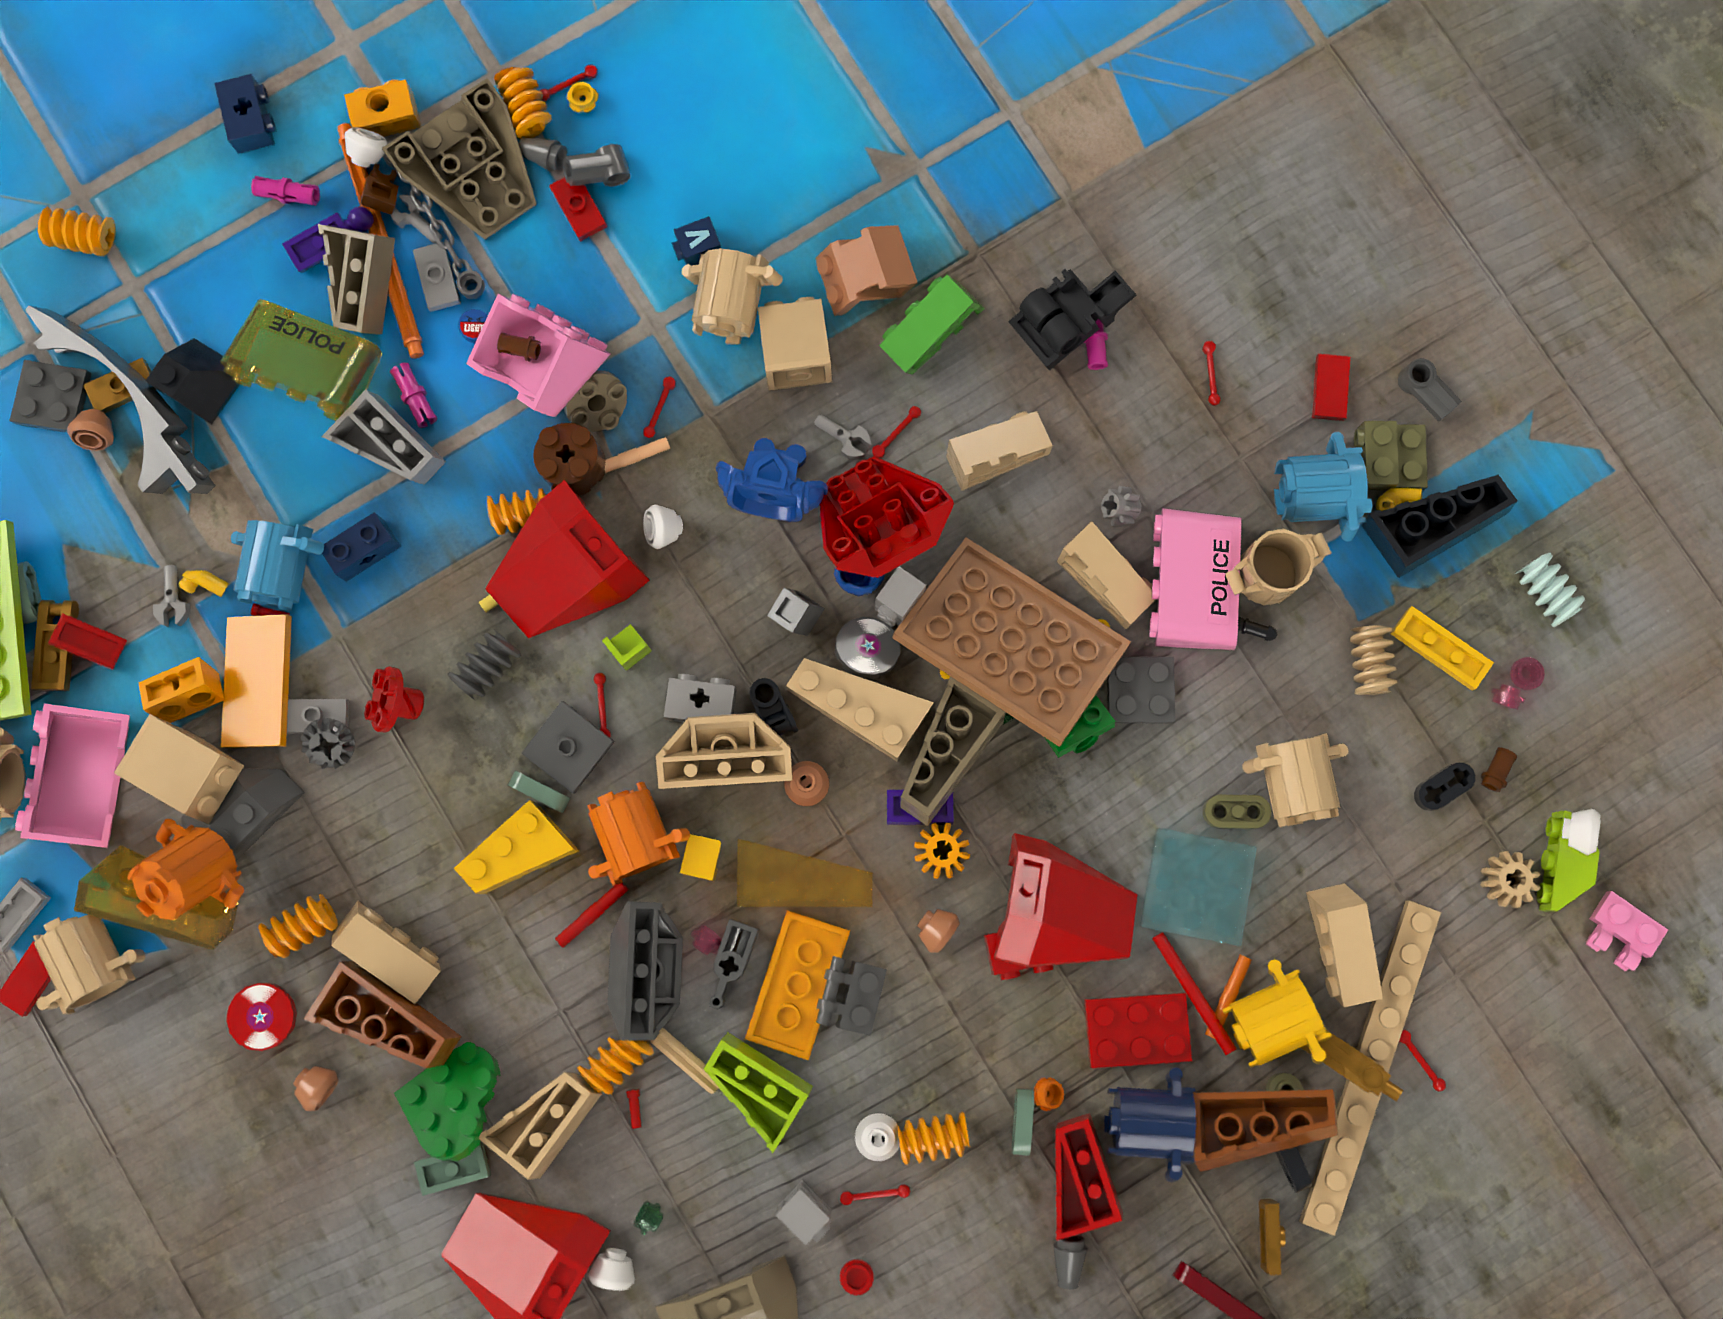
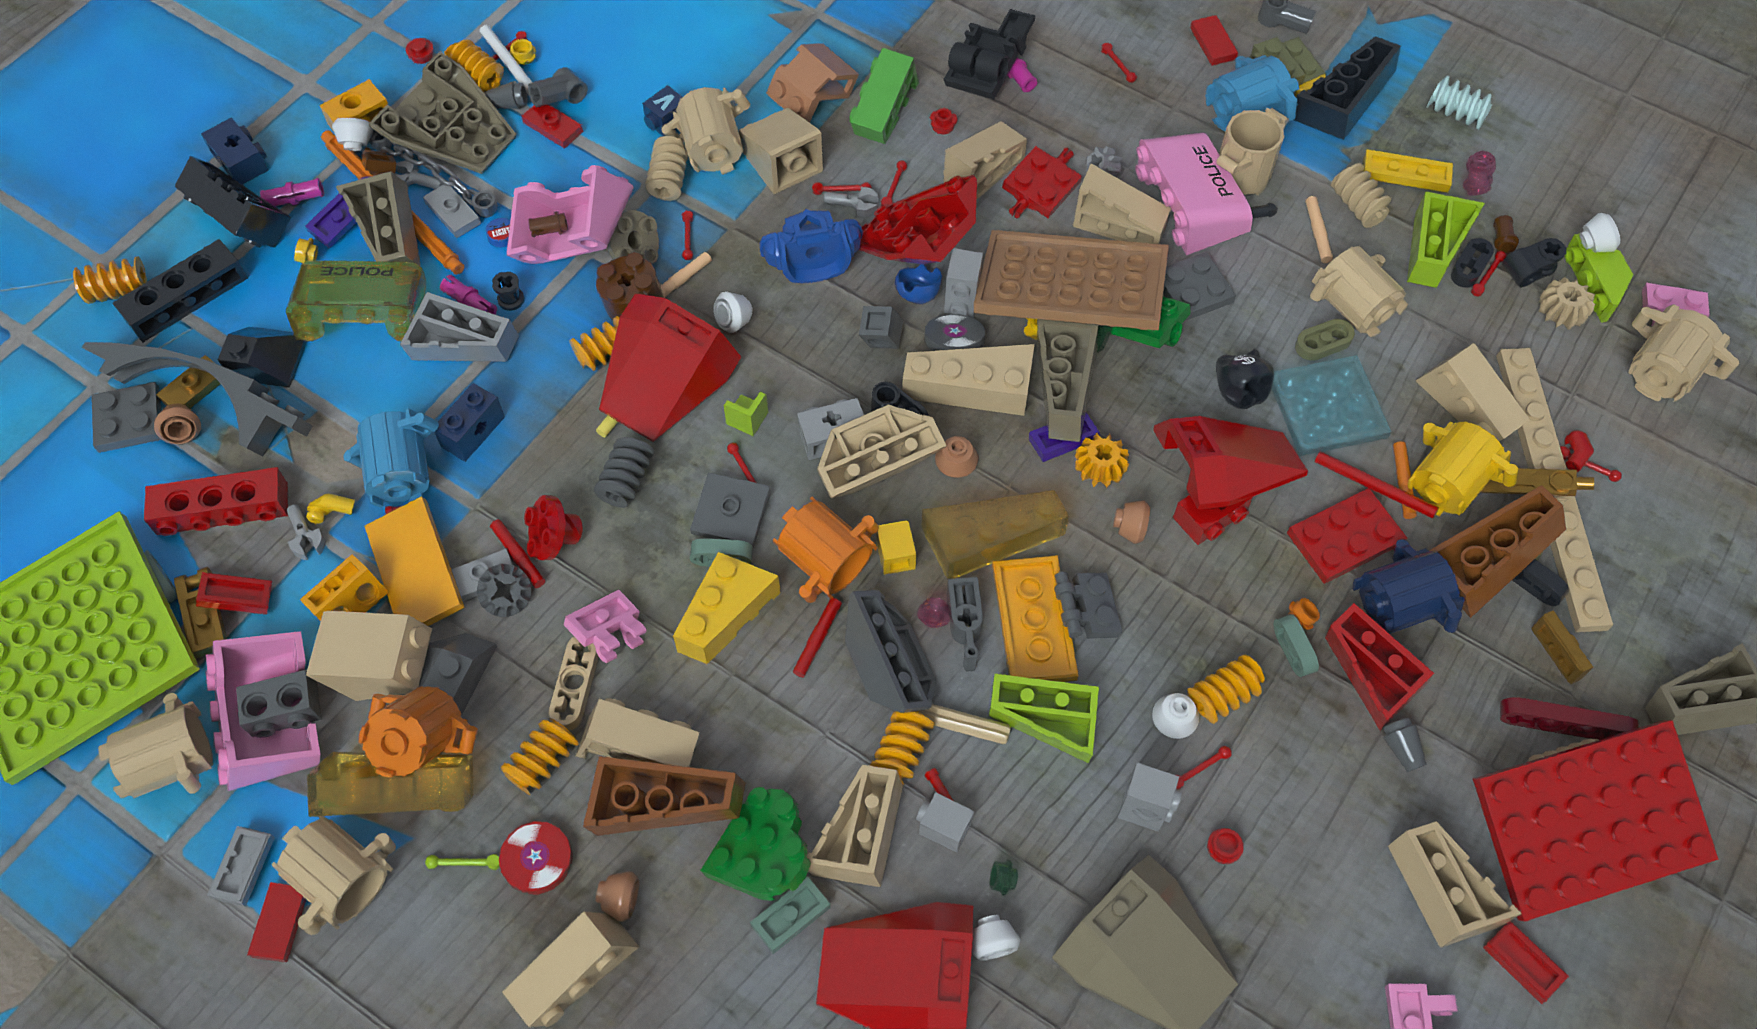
camera: 25 degrees left, 20 degrees down
none -> black brick [113,239,248,343]
none -> red brick [144,467,288,536]
none -> black wedge [175,156,291,248]
none -> dark grey brick [236,670,321,738]
none -> yellow plate [294,238,318,267]
none -> red plate [405,38,434,64]
none -> lime hinge [425,854,500,870]
none -> white bar [480,25,533,96]
none -> red piece [490,519,545,588]
none -> black bush [492,271,525,311]
none -> tan wedge [502,912,639,1027]
none -> tan beam [549,637,599,731]
none -> bright pink plate [564,590,647,663]
none -> tan piece [645,136,688,201]
none -> red hinge [812,182,872,195]
none -> light grey brick [916,792,974,853]
none -> red plate [930,108,957,135]
none -> red plate [1002,146,1082,219]
none -> black piece [1216,348,1274,409]
none -> light nougat piece [1305,196,1333,263]
none -> lime wedge [1407,191,1485,288]
none -> red hinge [1471,251,1507,297]
none -> black piece [1502,238,1566,288]
none -> red arm [1564,430,1594,472]
none -> tan container [1629,304,1739,402]

